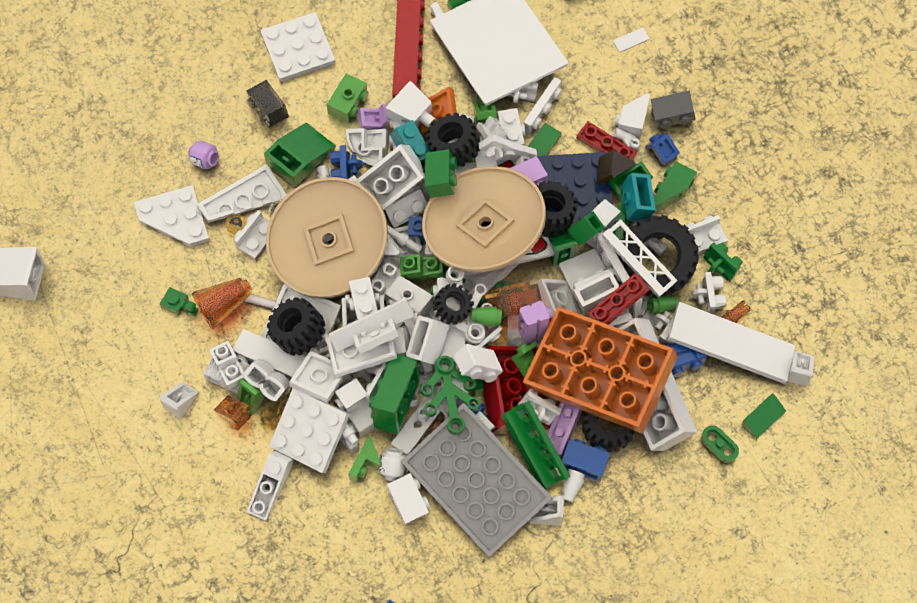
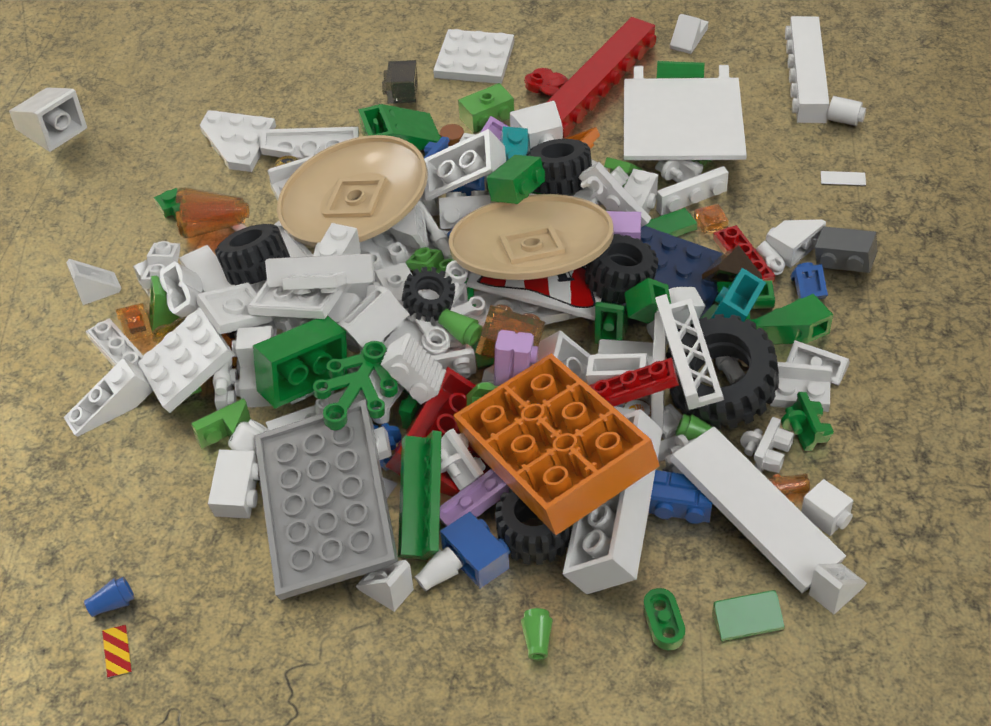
camera: 35 degrees right, 20 degrees down
lavender head [188,141,219,169] -> none
none -> white tile [86,318,143,369]
none -> dark orange tile [440,124,464,146]
none -> bright green cone [521,608,553,660]
none -> red plate [524,68,569,96]
none -> clear orange plate [694,204,729,234]
none -> white slope [786,341,850,386]
none -> white brick [801,479,853,536]

